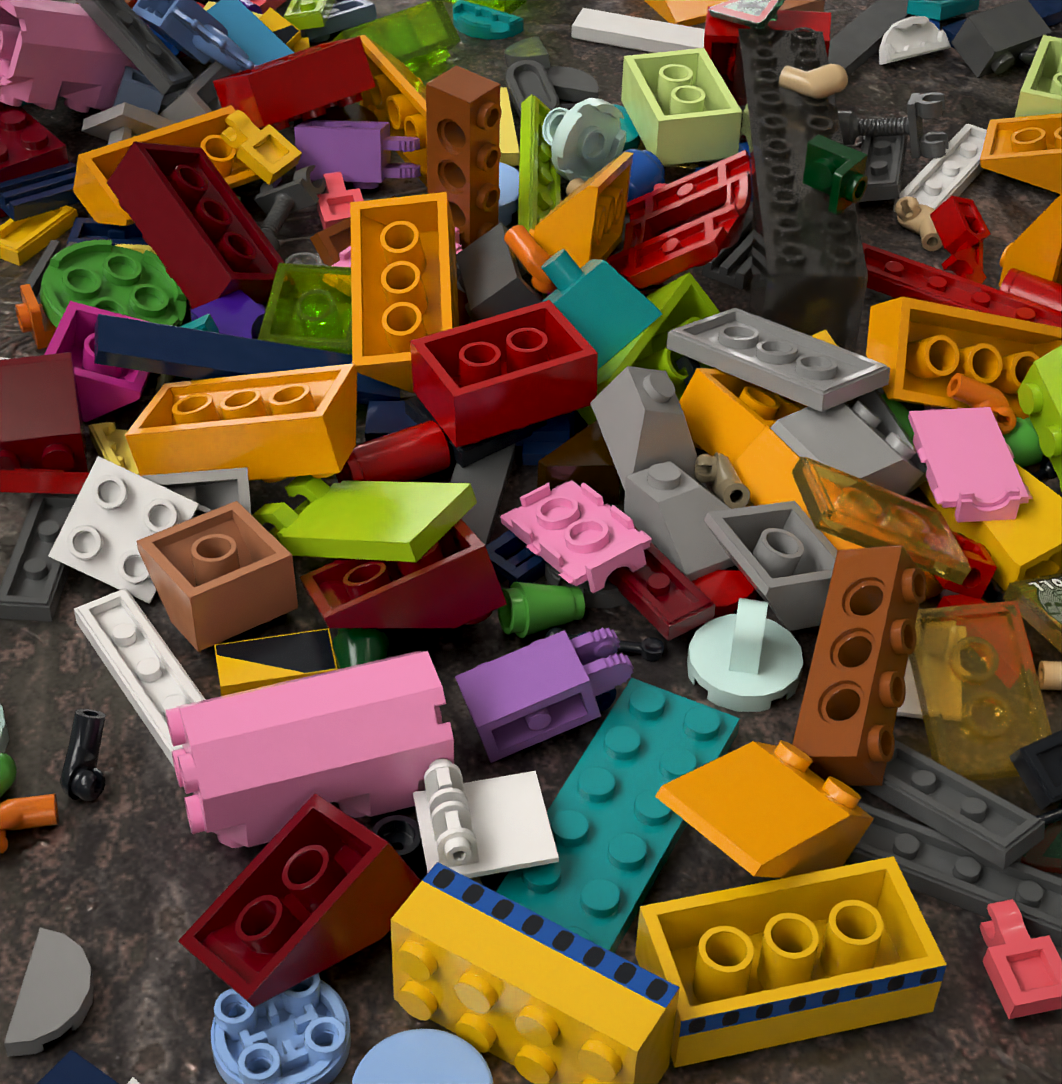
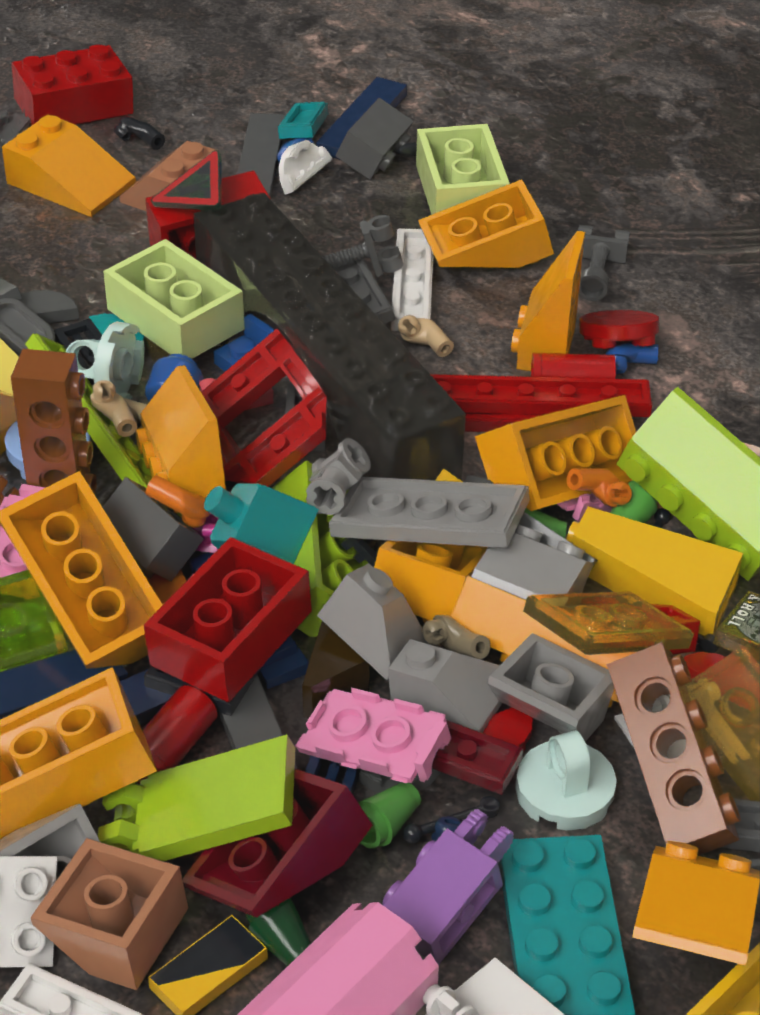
camera: 30 degrees left, 0 degrees up
white tile [571,8,705,53] -> none
tan arm [779,64,848,99] -> none
dark green bracket [802,134,868,216] -> none
bright pink piece [908,407,1033,522] -> none
red piece [930,196,991,284] -> none
none -> tan arm [90,380,137,437]
none -> light grey connector [306,438,371,515]

